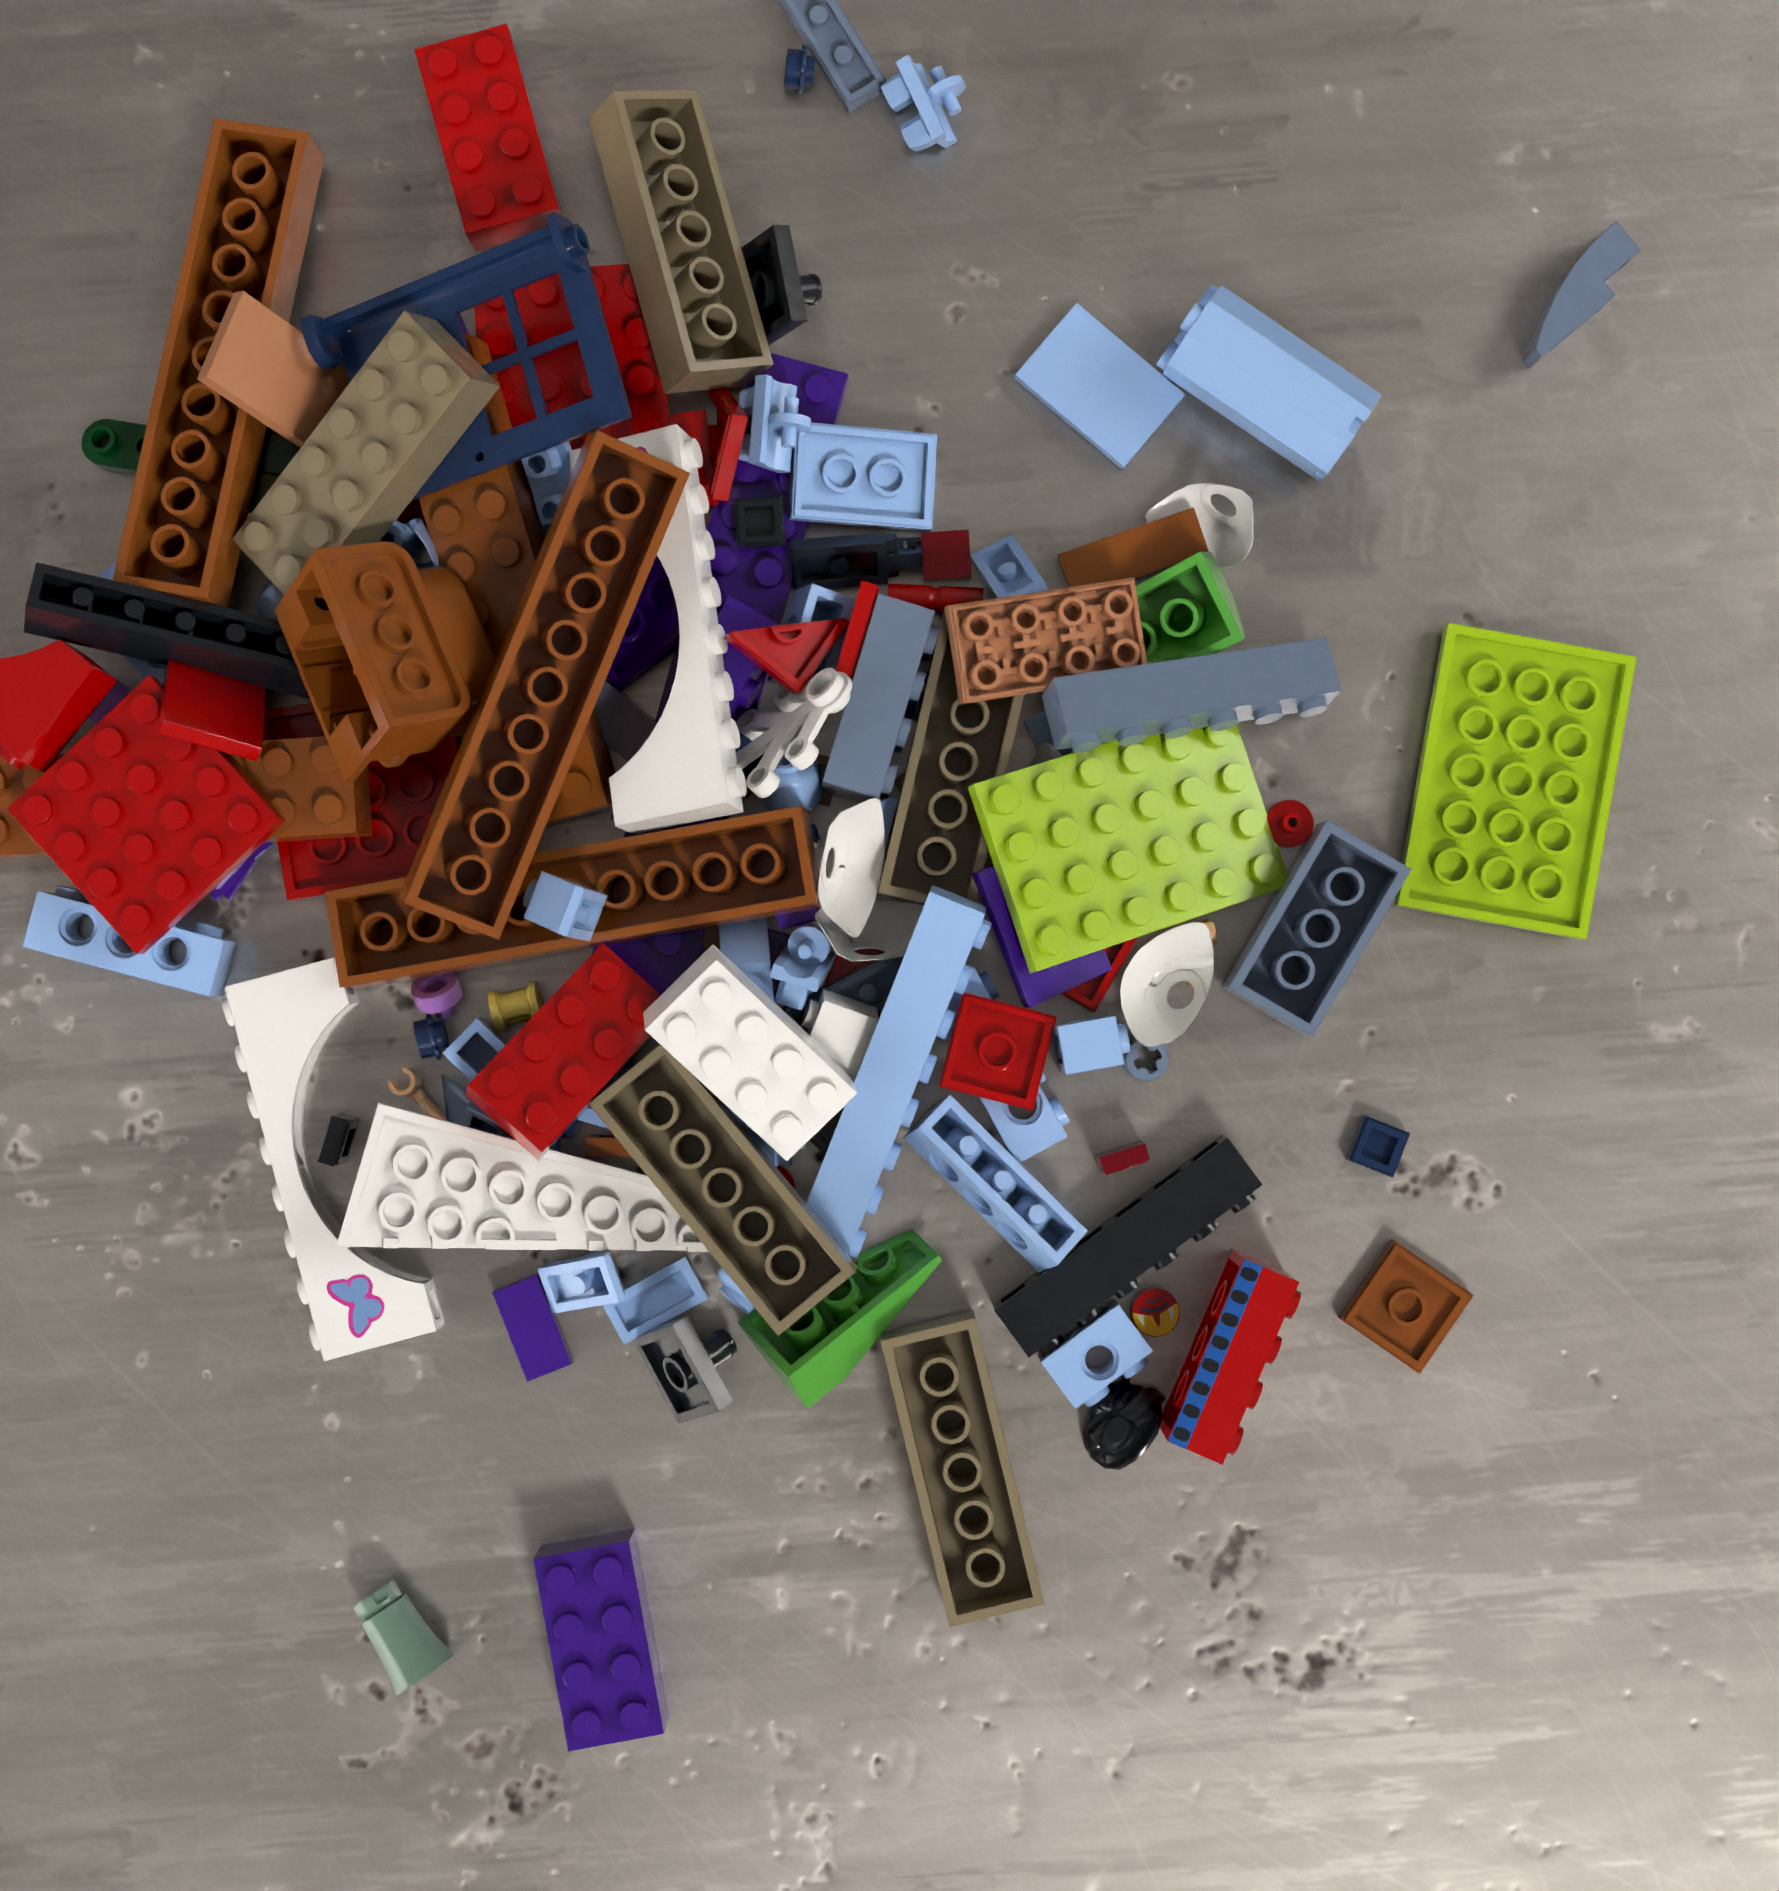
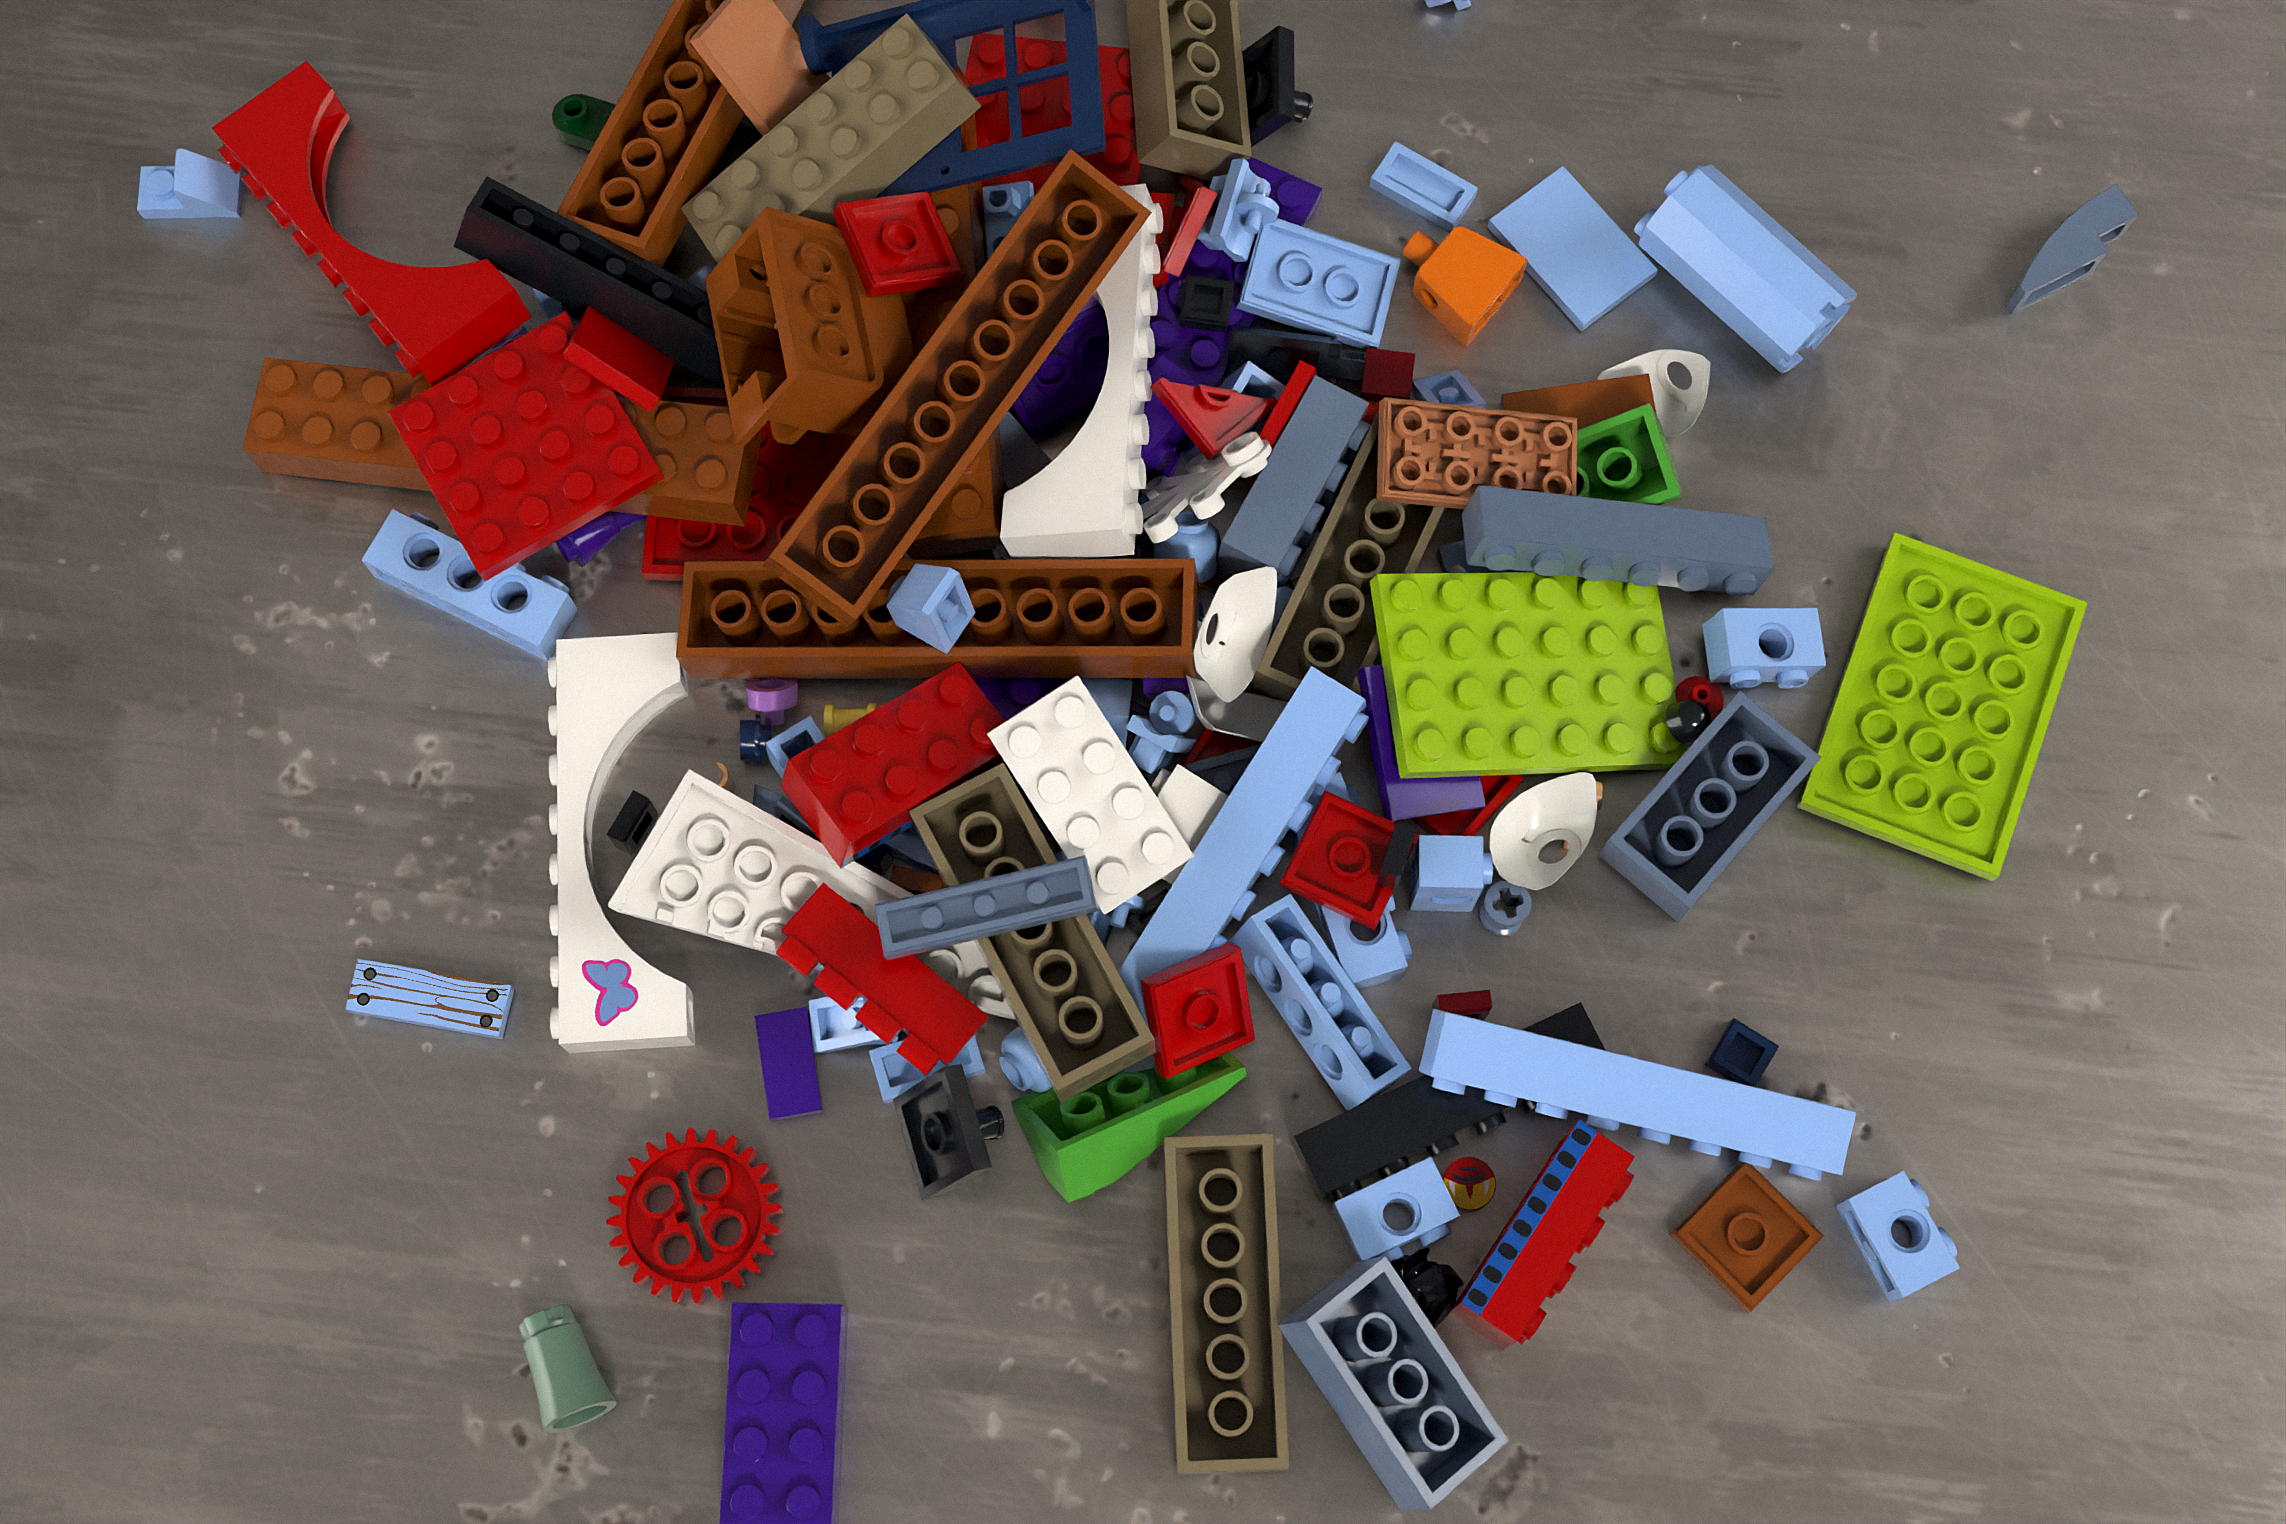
camera: 10 degrees right, 15 degrees down
none -> light blue tile [345,959,515,1040]
none -> red gear [606,1127,784,1305]
none -> red windscreen [776,882,989,1075]
none -> red tile [833,191,964,298]
none -> sand blue tile [874,855,1099,960]
none -> red tile [1141,942,1255,1079]
none -> sand blue brick [1278,1256,1509,1510]
none -> light blue tile [1369,141,1478,232]
none -> black tile [1376,822,1416,889]
none -> orange torso [1402,226,1528,347]
none -> light blue brick [1419,1009,1856,1181]
none -> black hinge [1666,699,1712,744]
none -> light blue brick [1702,608,1826,689]
none -> light blue brick [1835,1171,1960,1302]

